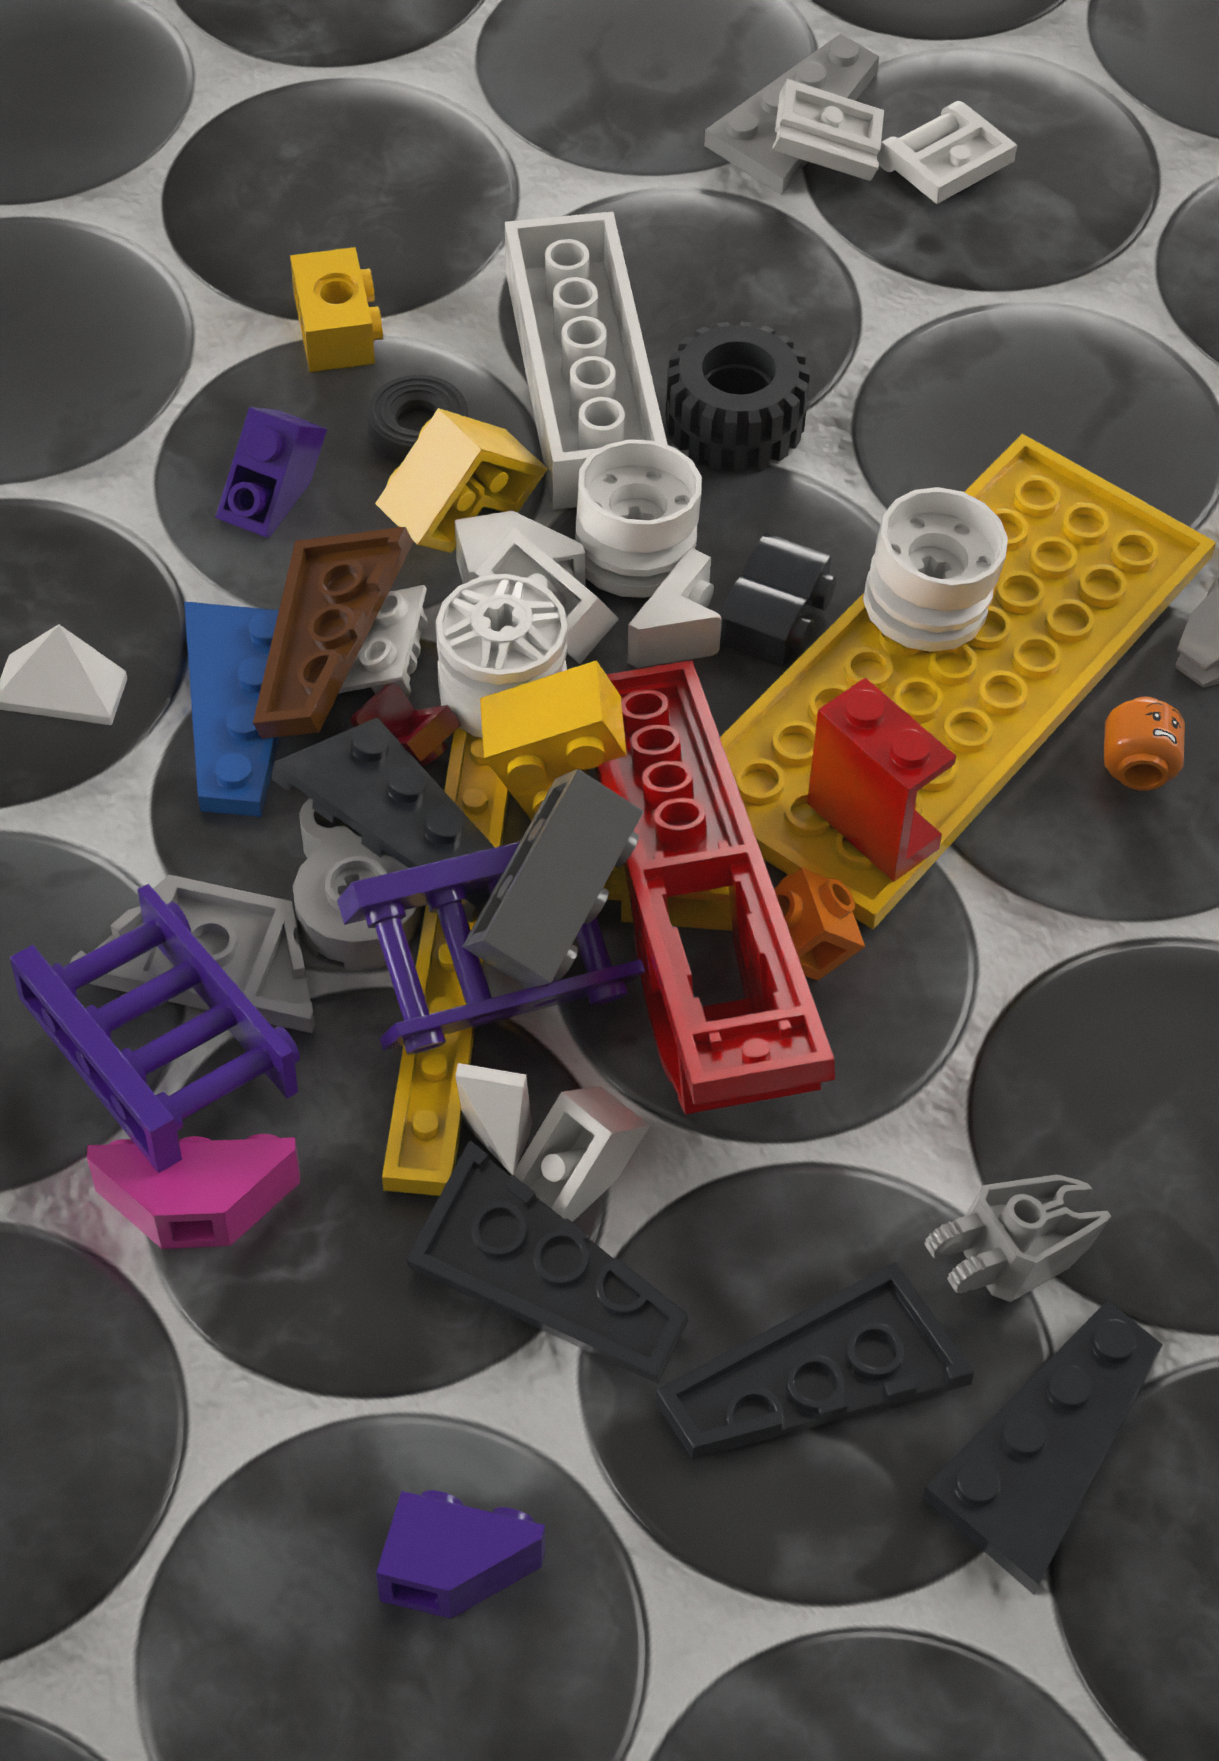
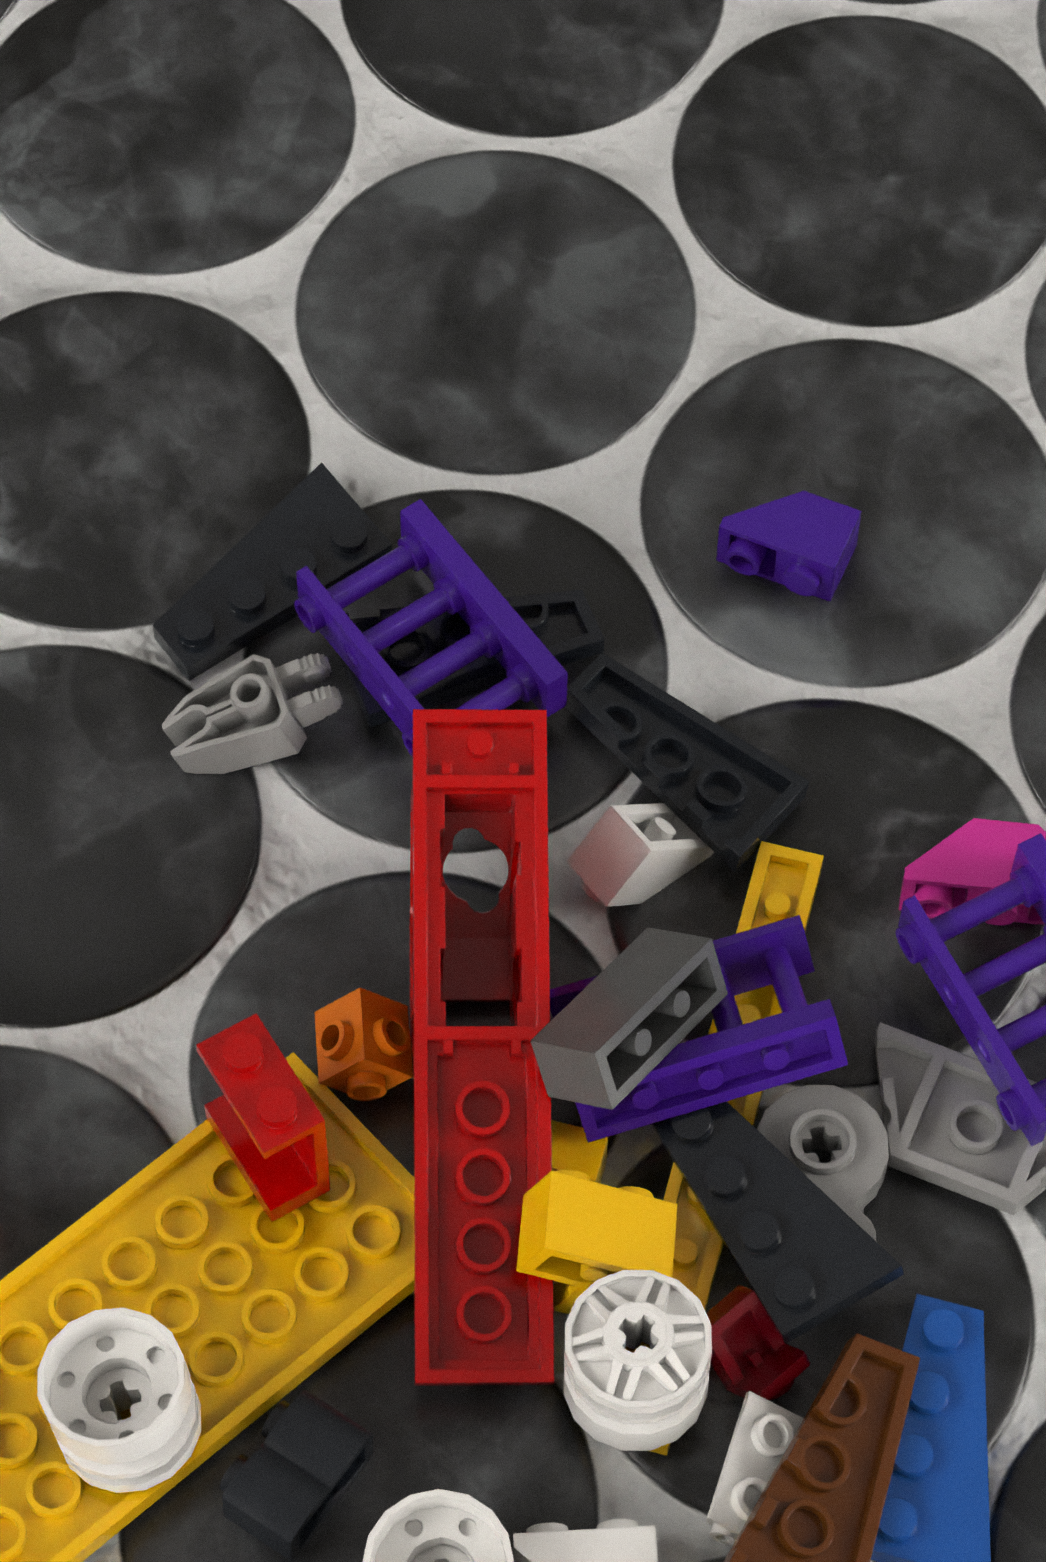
camera: 170 degrees left, 5 degrees up
white slope [455,1063,532,1175] -> none
white slope [475,527,619,664] -> none
white slope [627,548,722,668] -> none
none -> dark purple fence [294,499,568,757]

